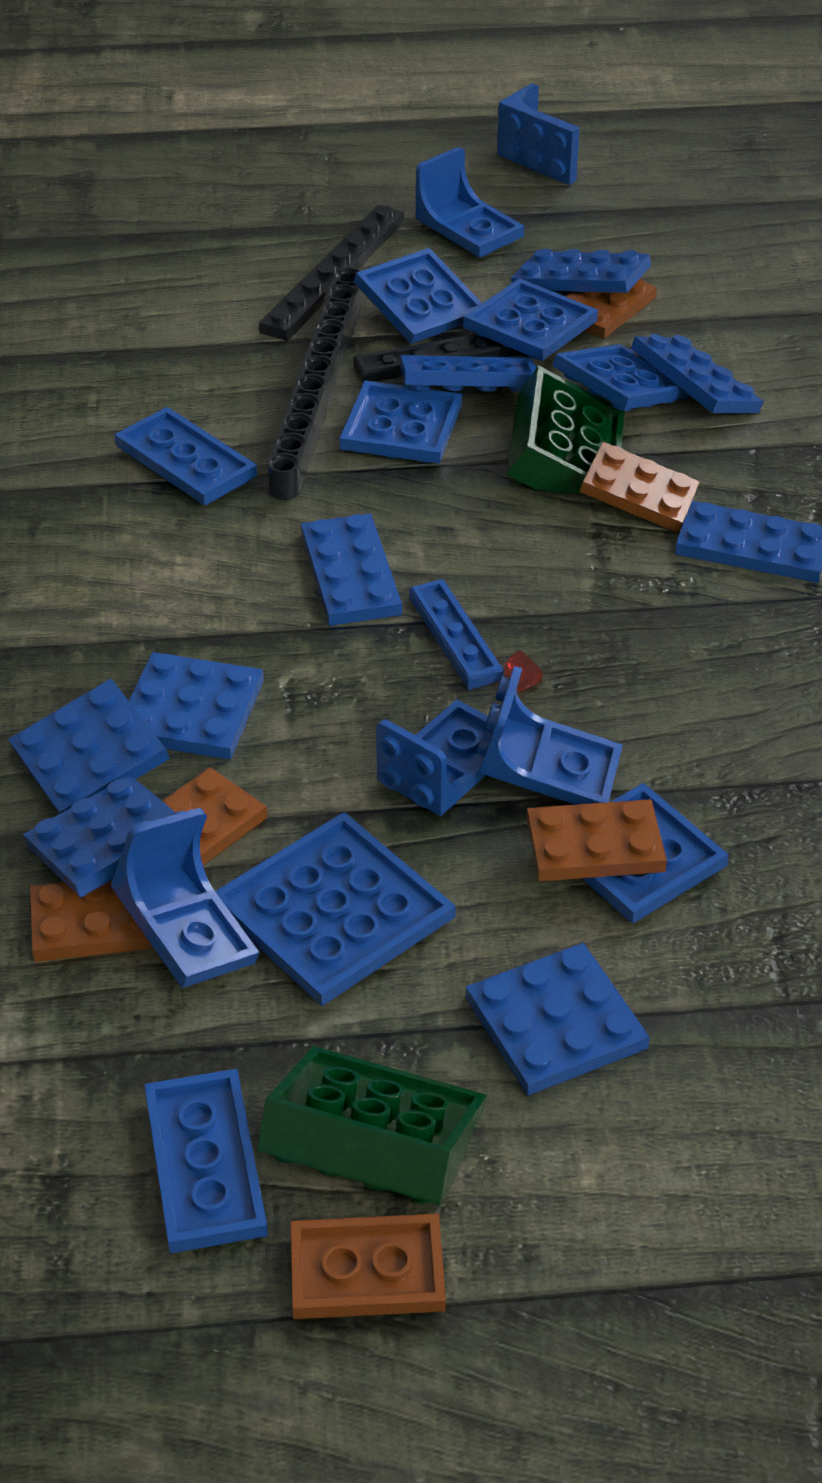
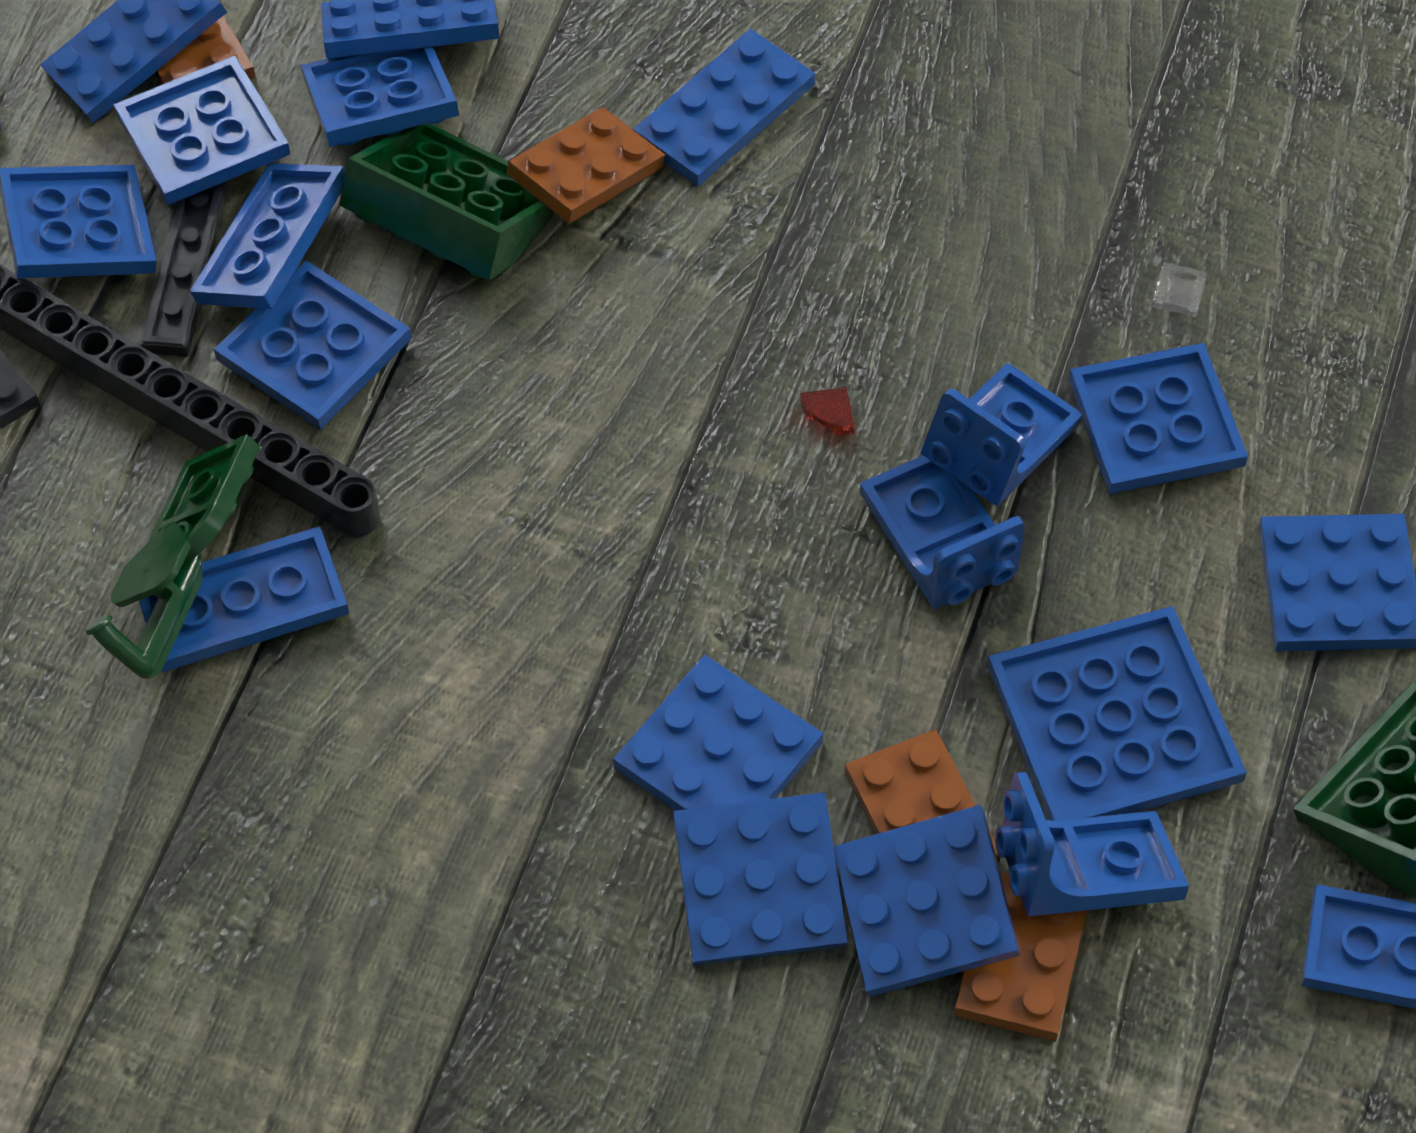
camera: 65 degrees left, 15 degrees up
blue plate [301,514,402,626] -> none
blue tile [409,579,504,690] -> none
dark orange plate [526,799,667,882] -> none
none -> dark green plate [85,435,260,679]
none -> clear tile [1151,262,1208,317]

